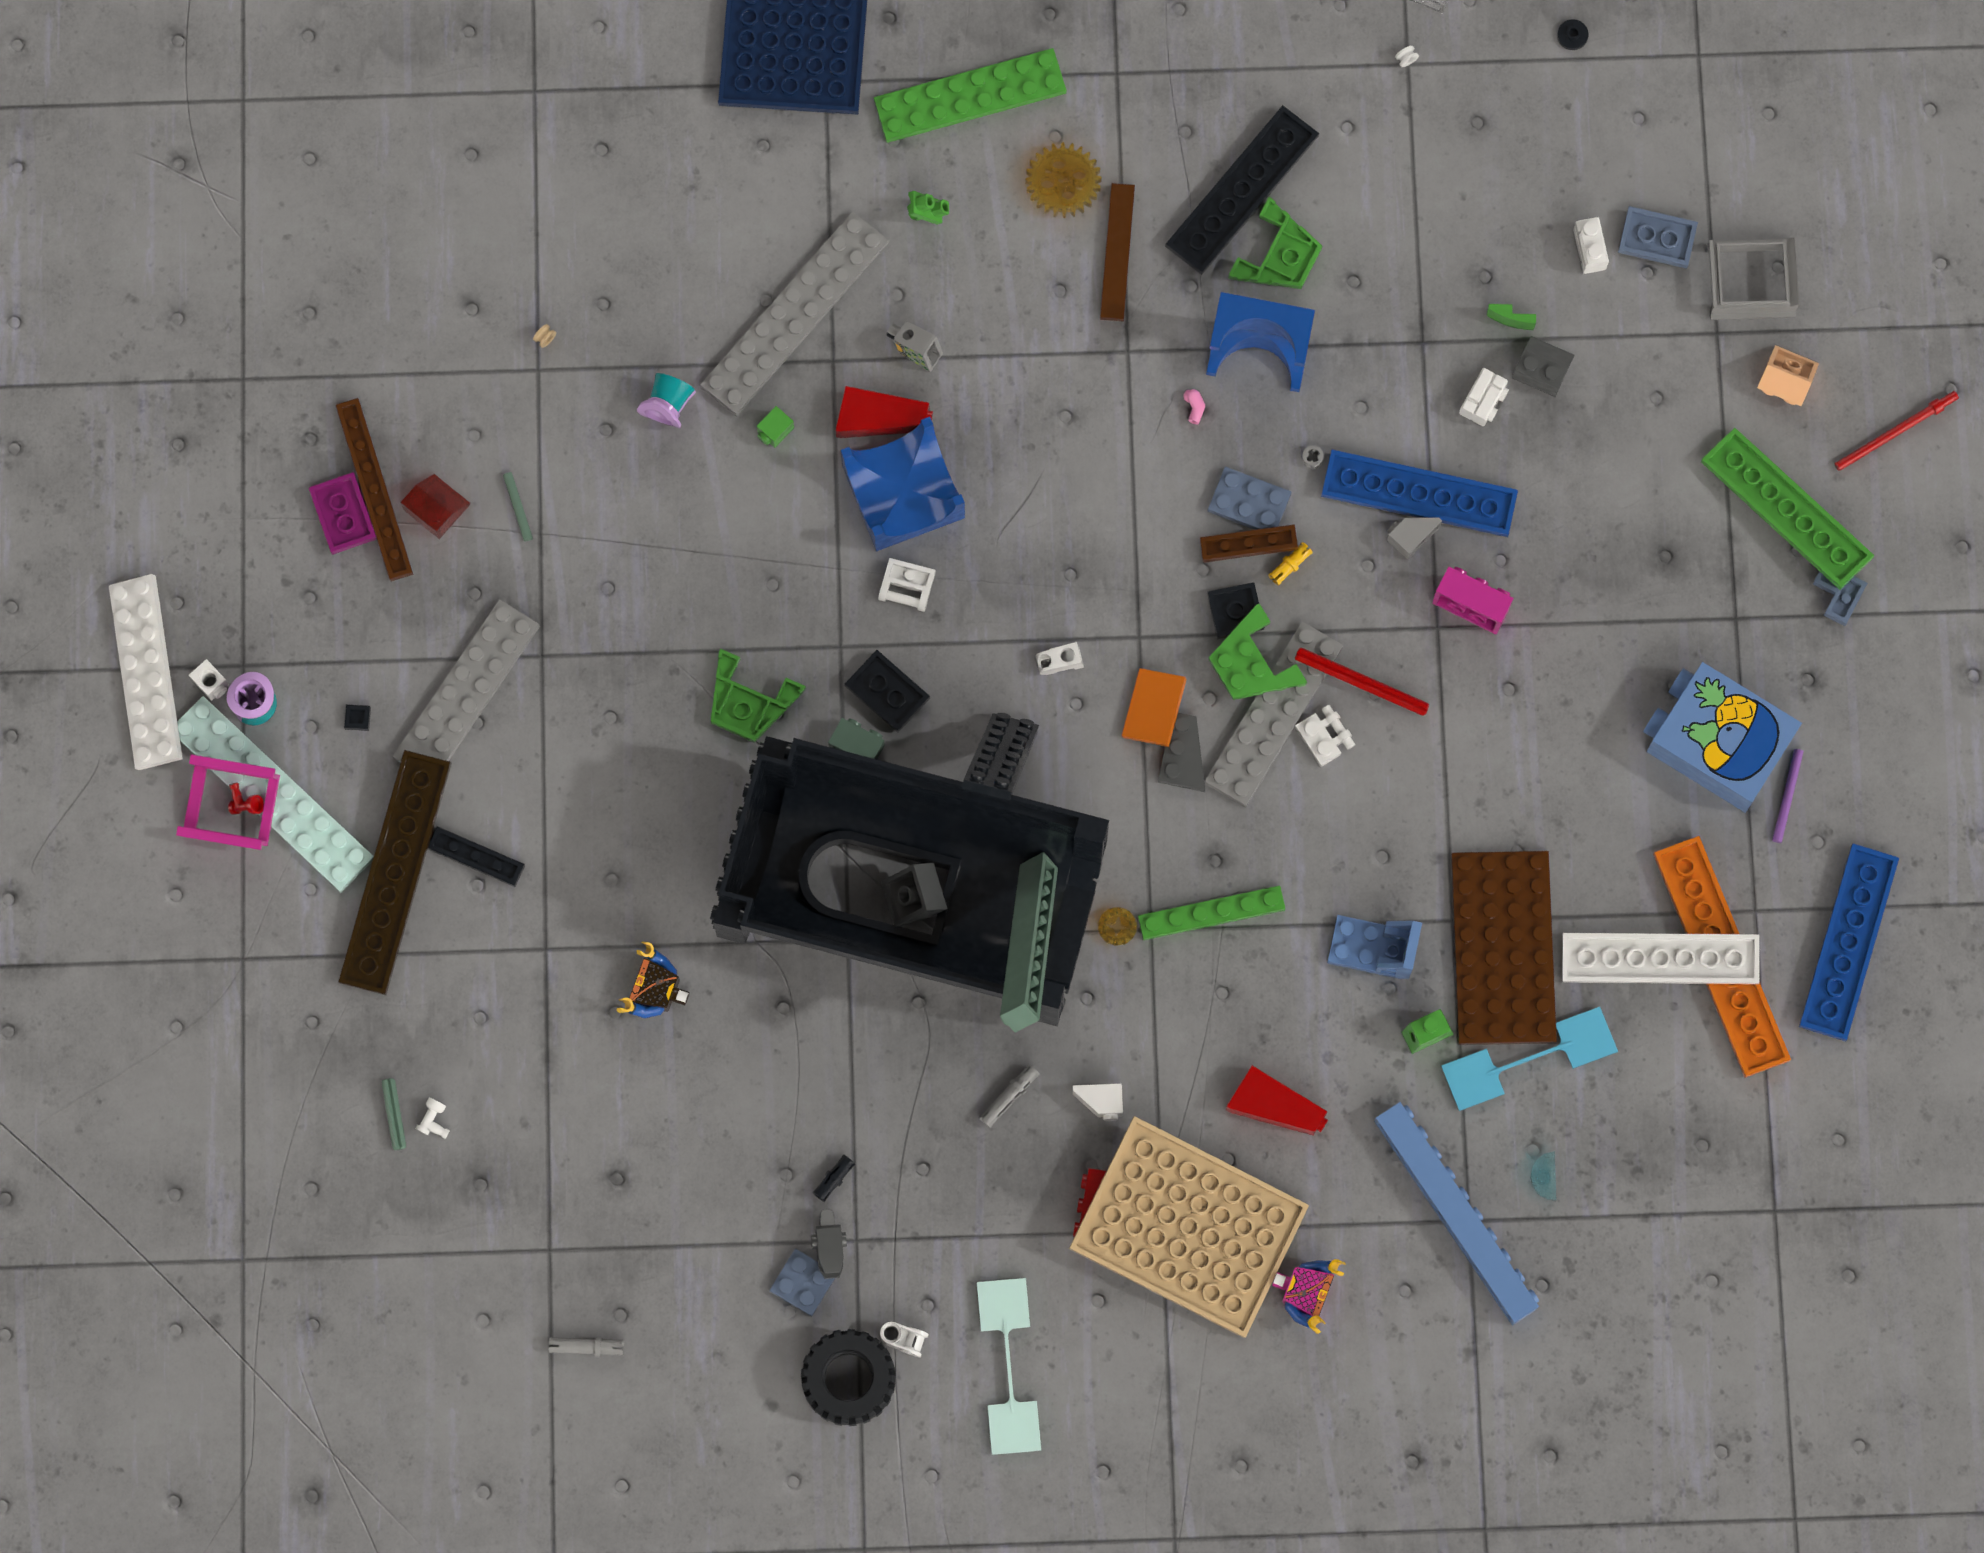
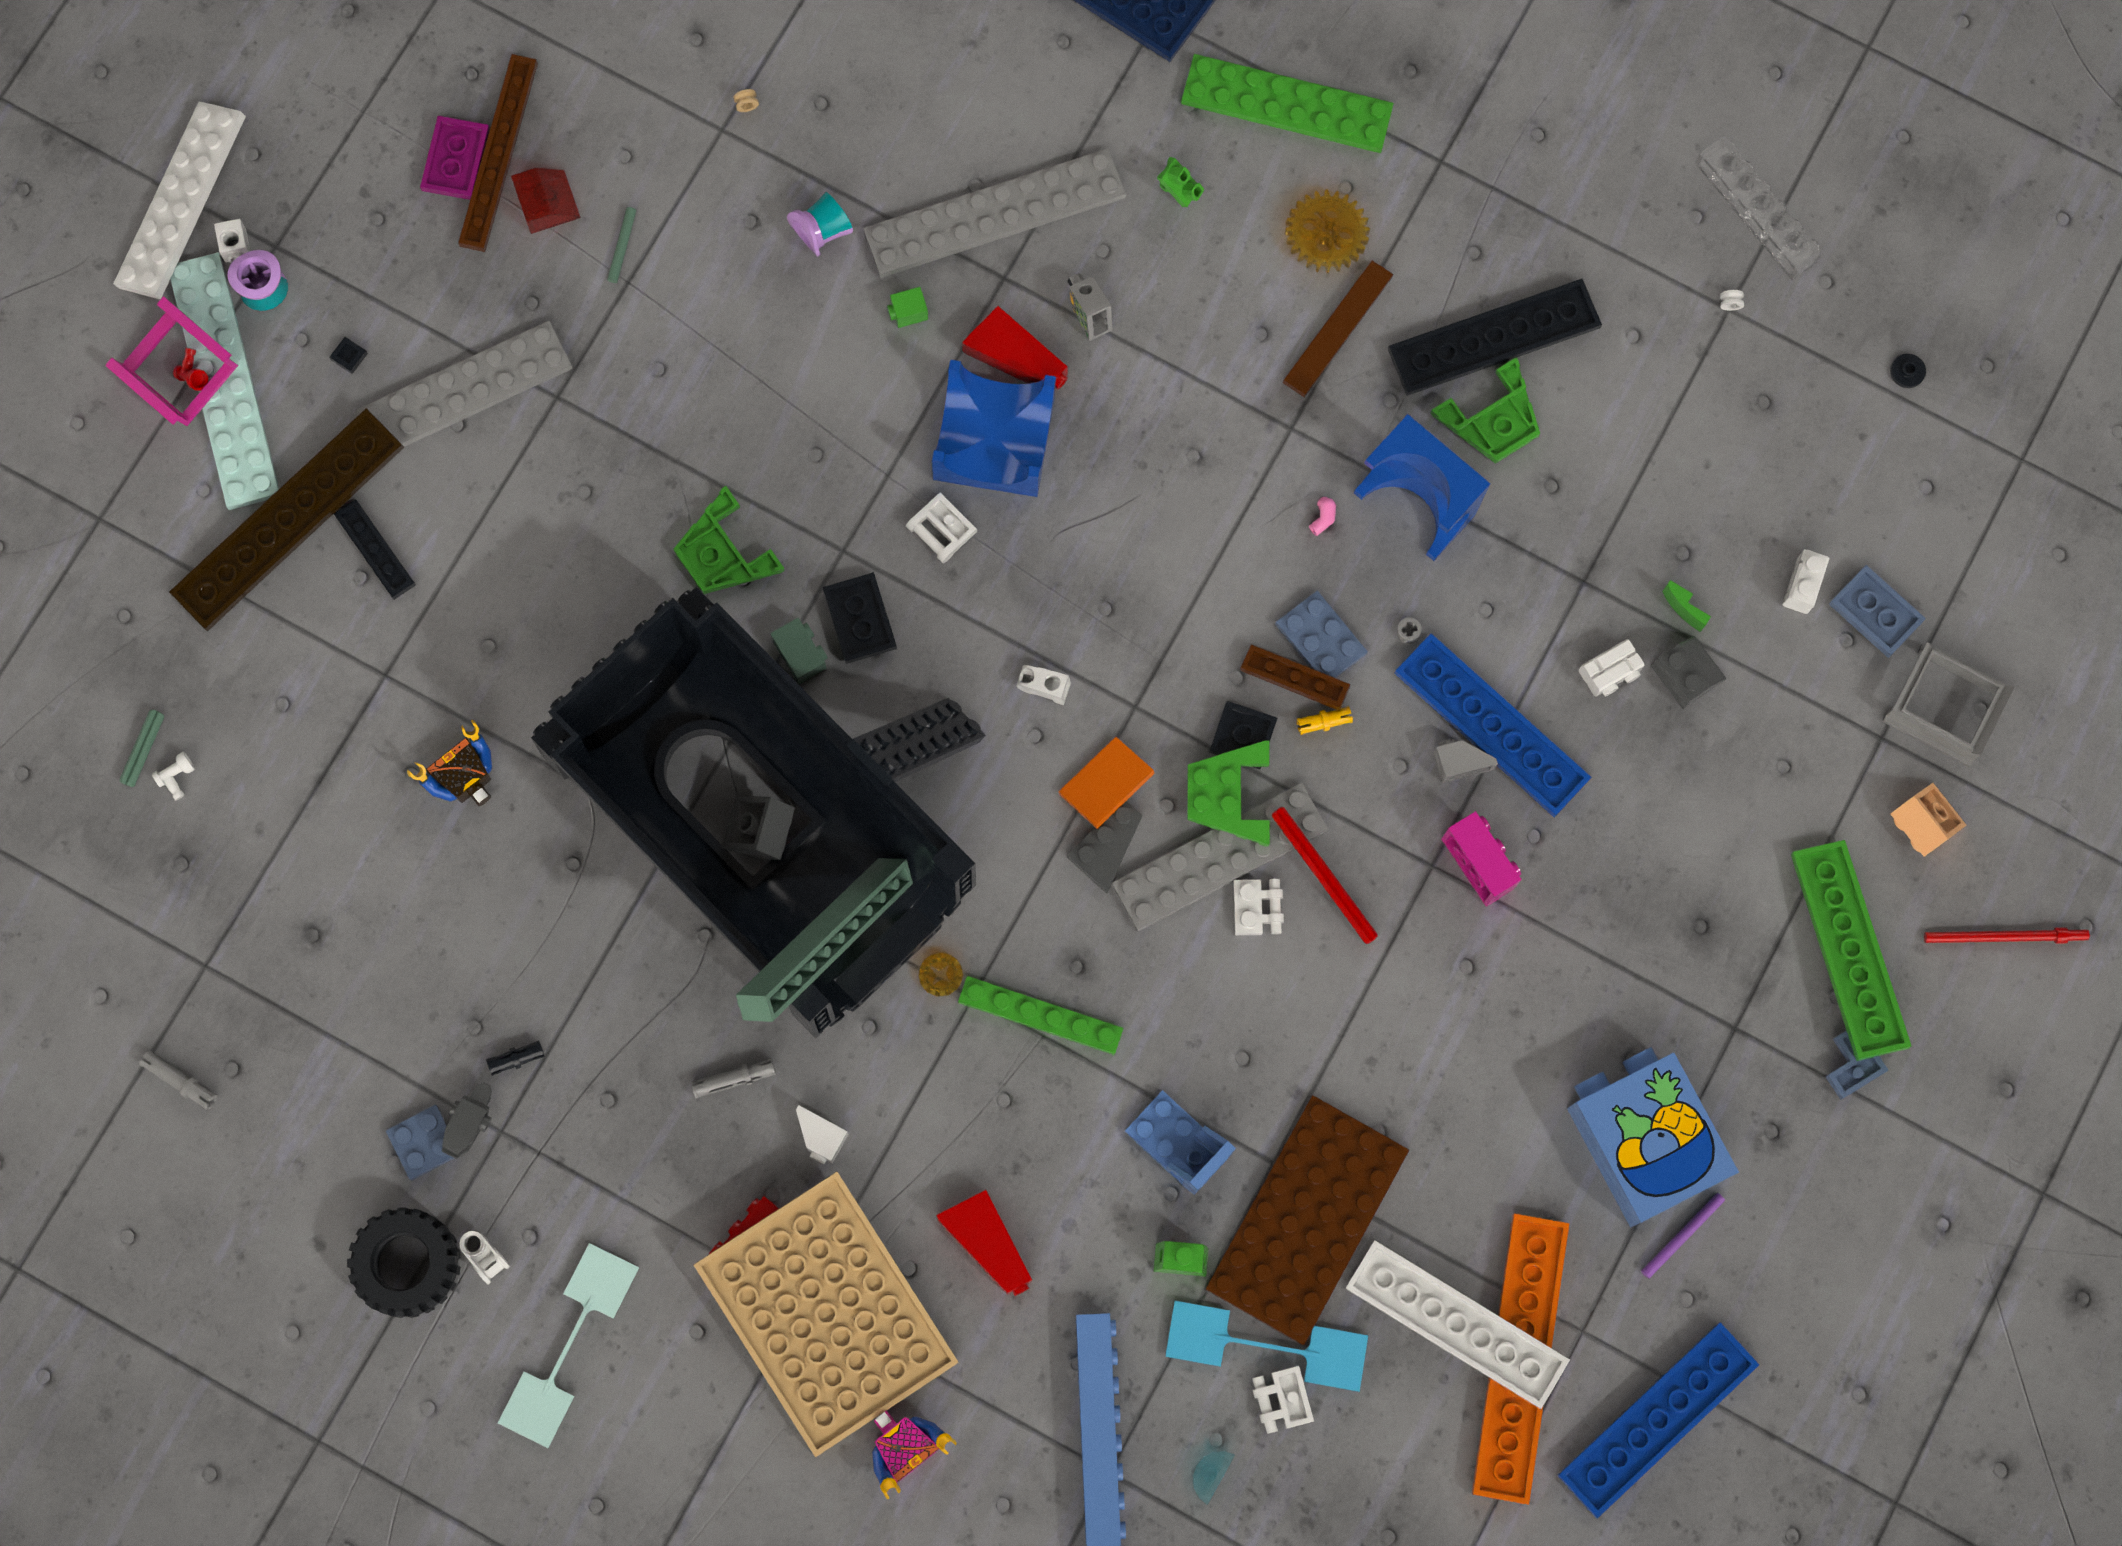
camera: 25 degrees right, 0 degrees up
none -> white plate [1252,1366,1314,1434]

